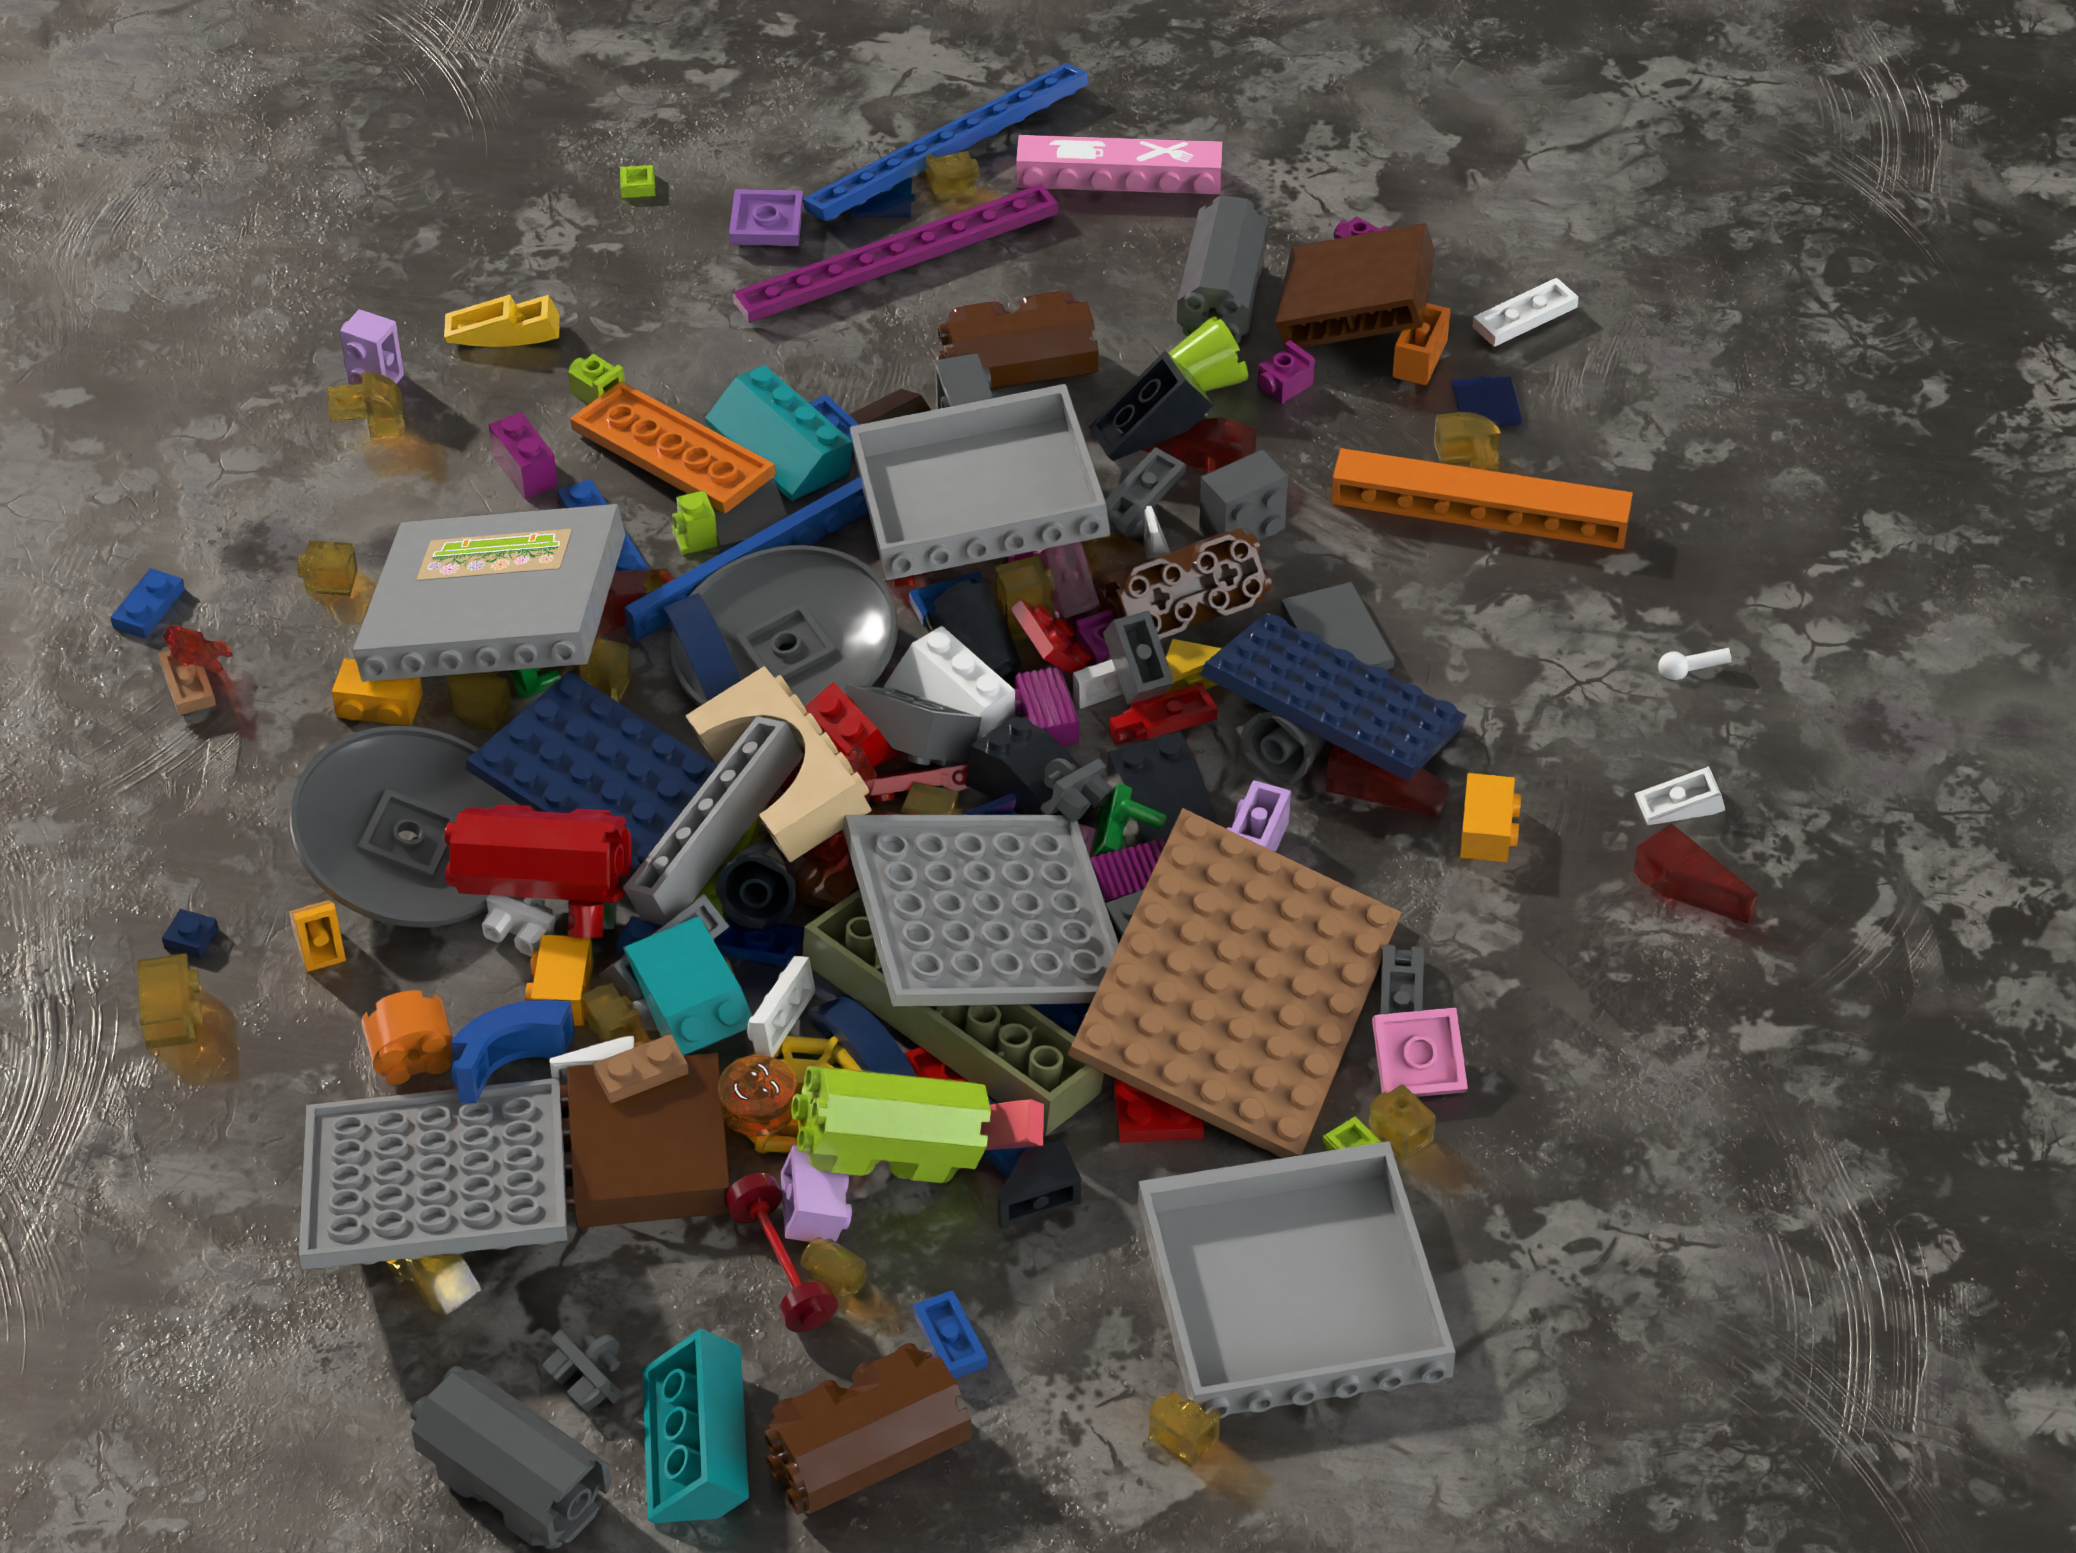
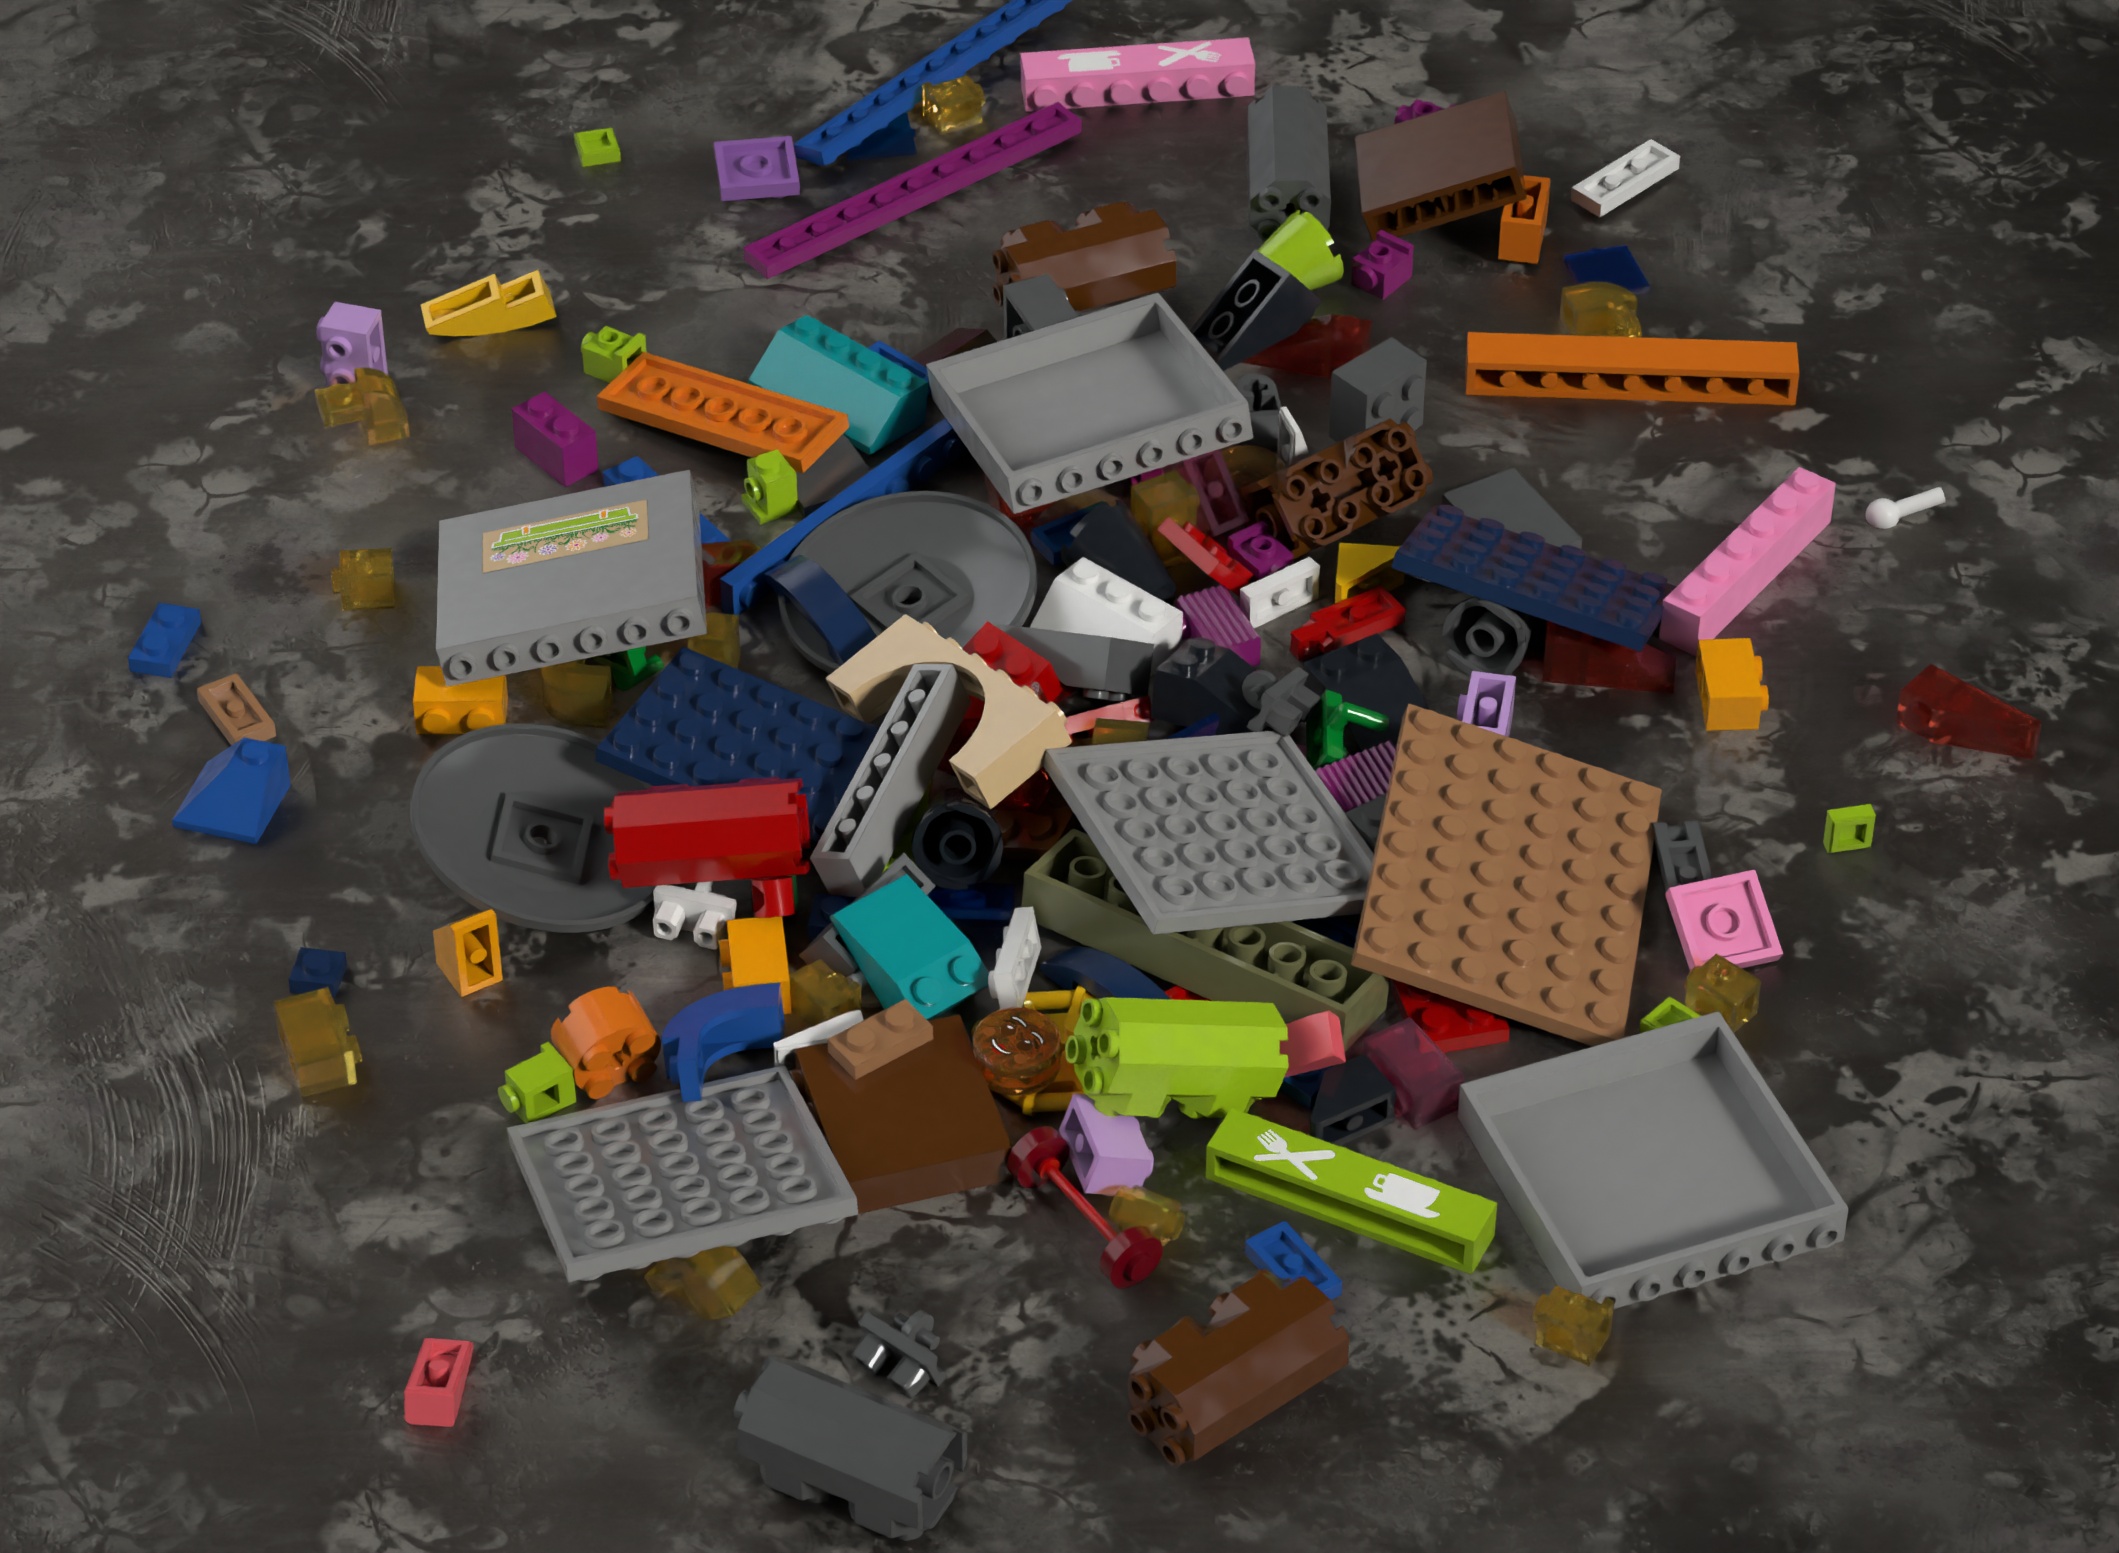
camera: 10 degrees left, 5 degrees down
clear red plate [163,625,233,673] -> none
teal slope [642,1328,749,1524] -> none
dark grey brick [1103,610,1174,705] -> none
dark grey plate [1105,447,1186,537] -> none
white slope [1634,766,1725,825] -> none
none -> blue slope [172,737,291,844]
none -> coral slope [404,1338,473,1427]
none -> lime brick [498,1041,576,1124]
none -> lime brick [1206,1108,1497,1275]
none -> clear pink brick [1362,1017,1464,1130]
none -> bright pink brick [1659,467,1836,656]
none -> lime tile [1823,804,1876,853]

